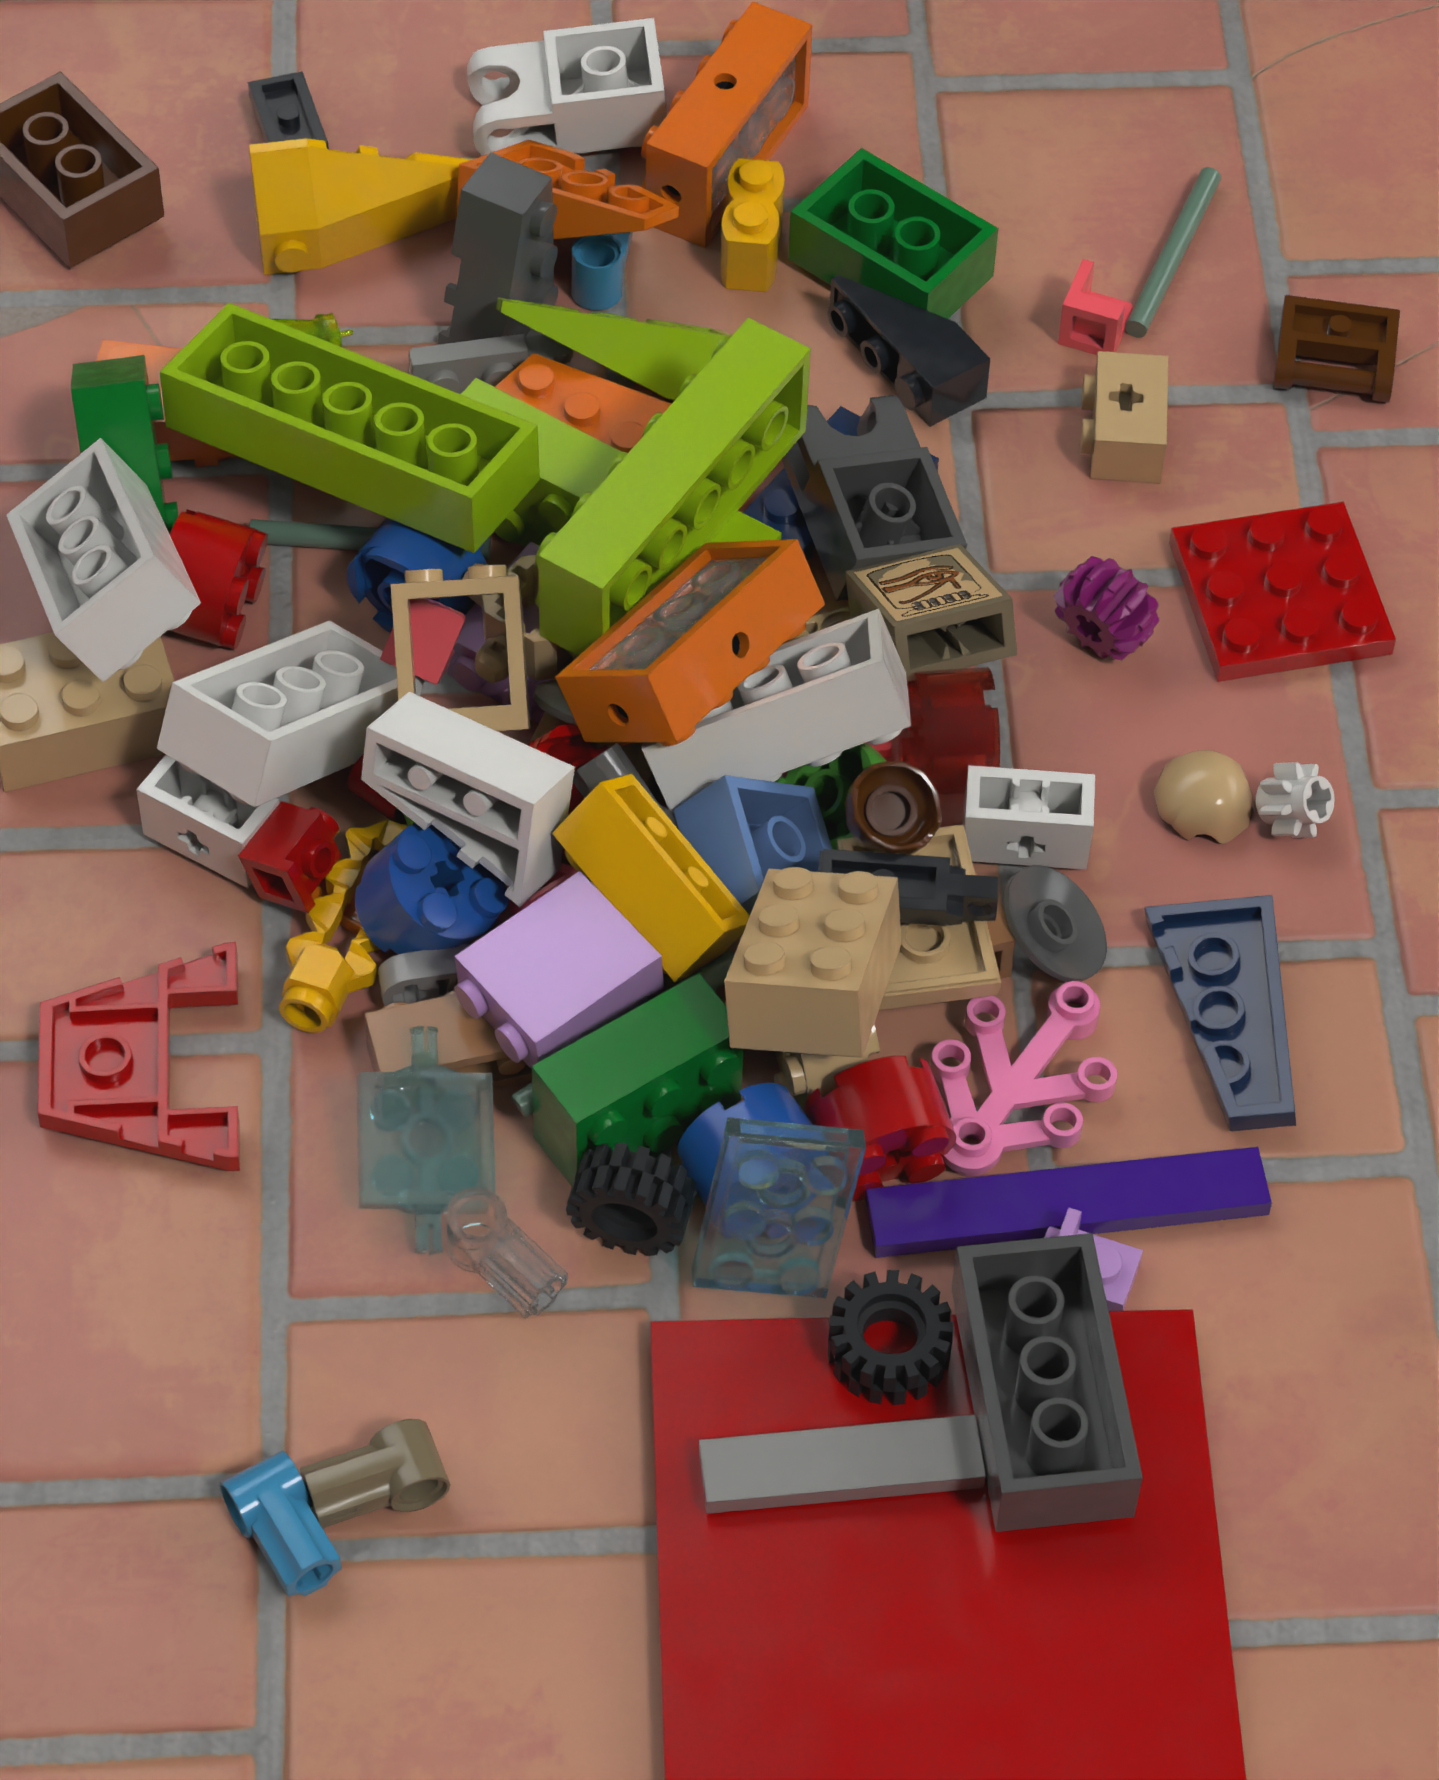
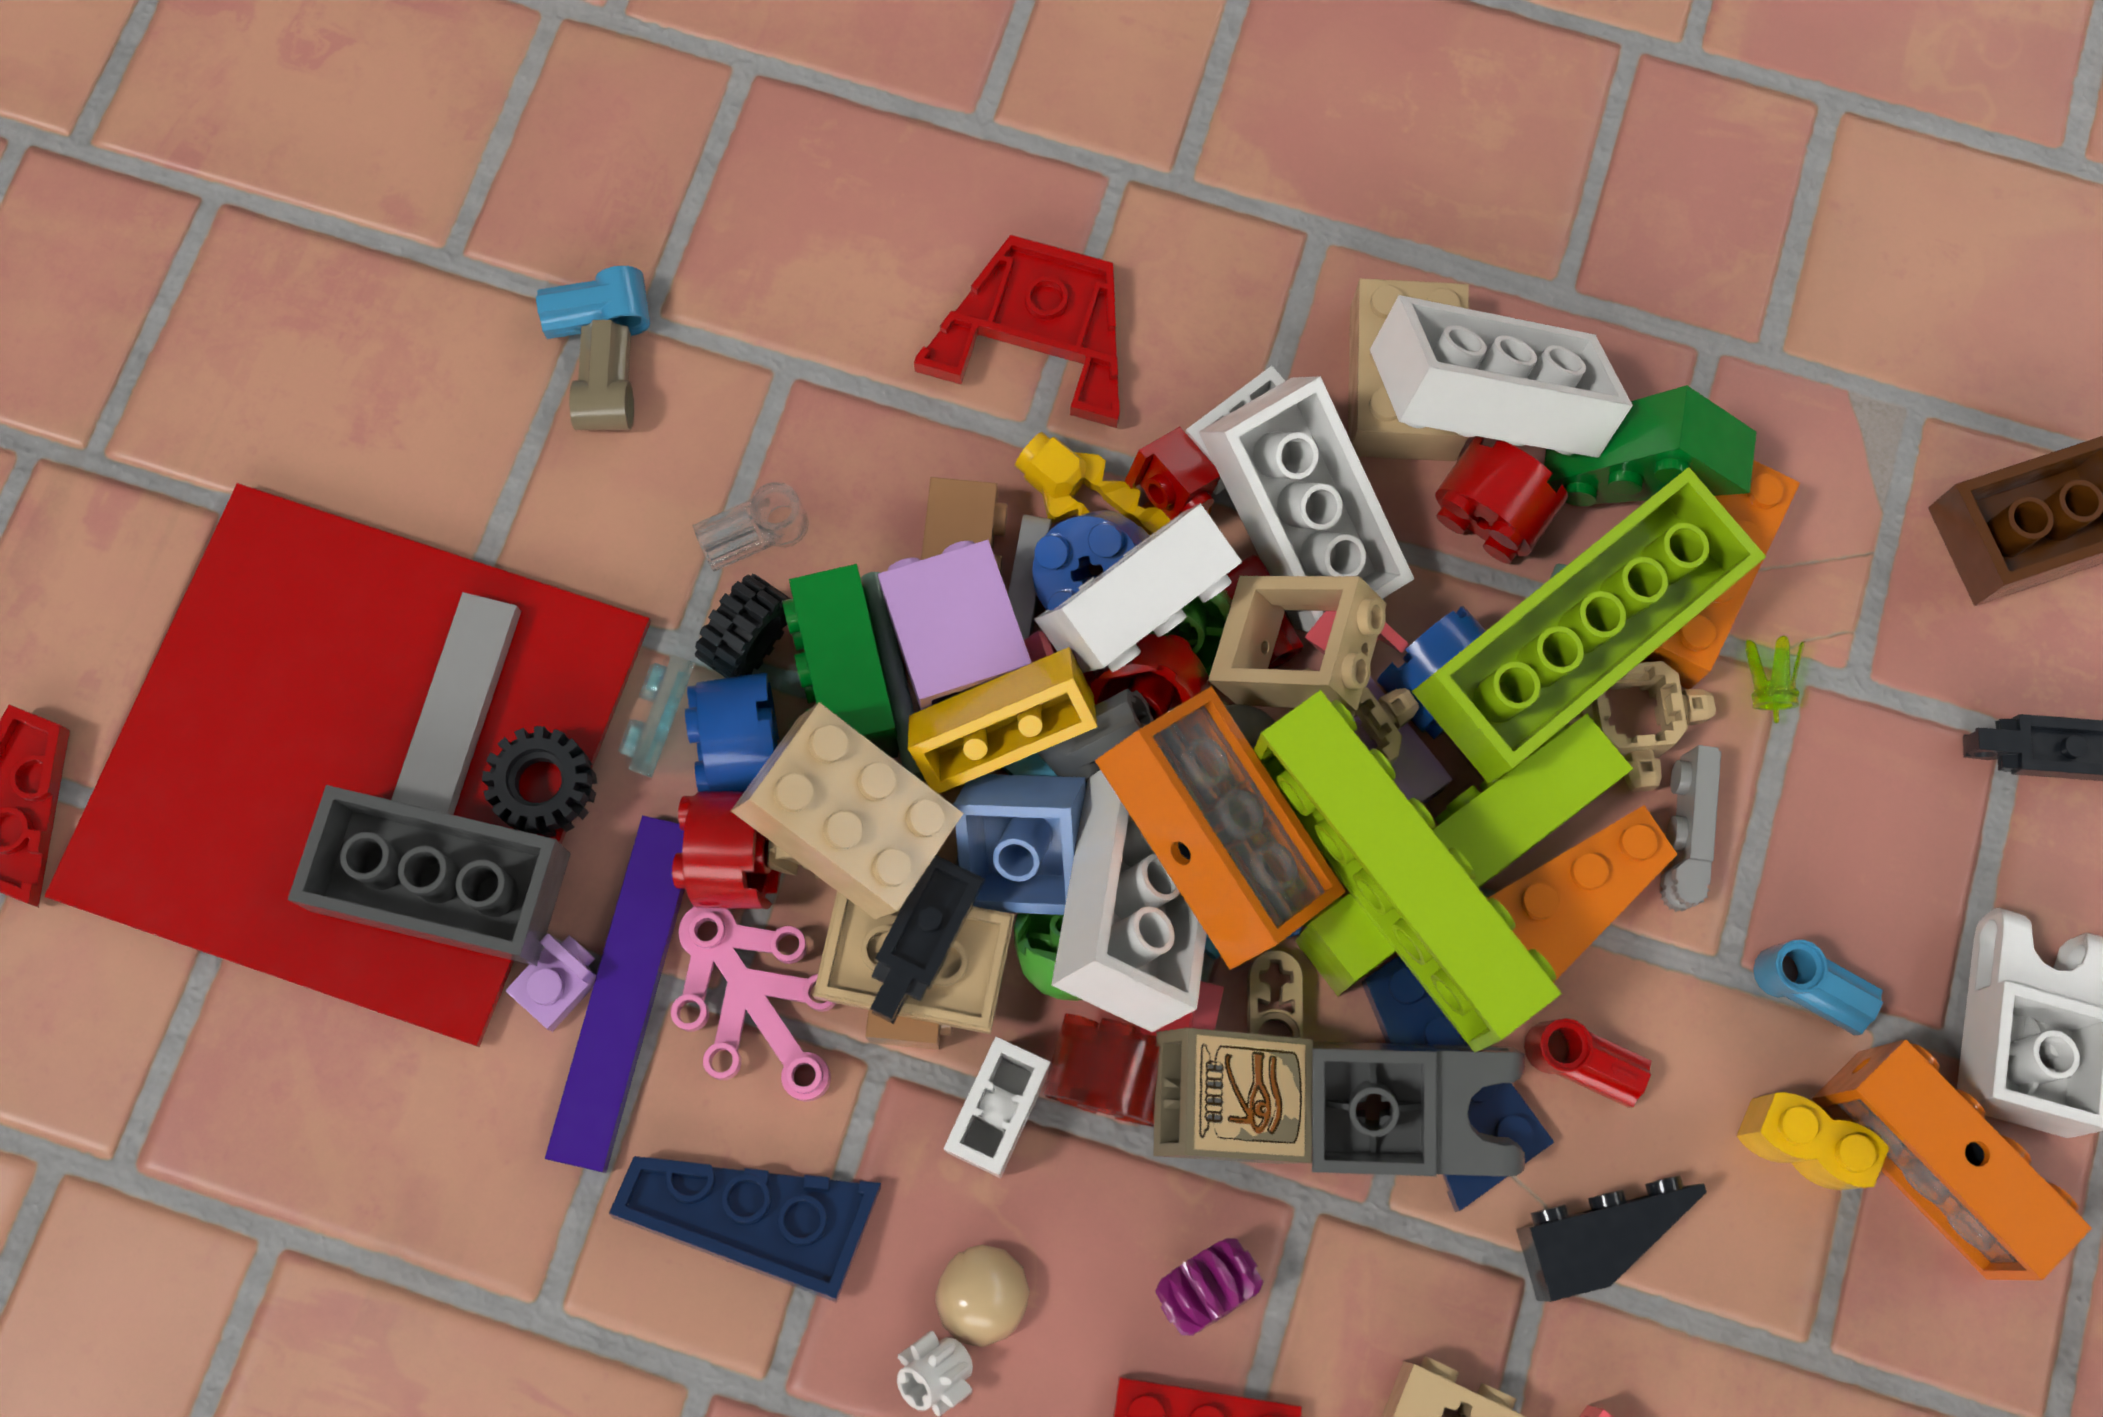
camera: 110 degrees right, 20 degrees up
yellow wedge [249,138,472,275] -> none
clear light blue plate [356,1026,496,1255] -> none
dark grey wedge [437,152,558,345] -> none
orange wedge [457,140,679,239] -> none
lime wedge [496,297,732,400] -> none
green brick [788,148,998,319] -> none
reddish brown hair [845,761,942,855] -> none
dark grey dish [1004,865,1107,982] -> none

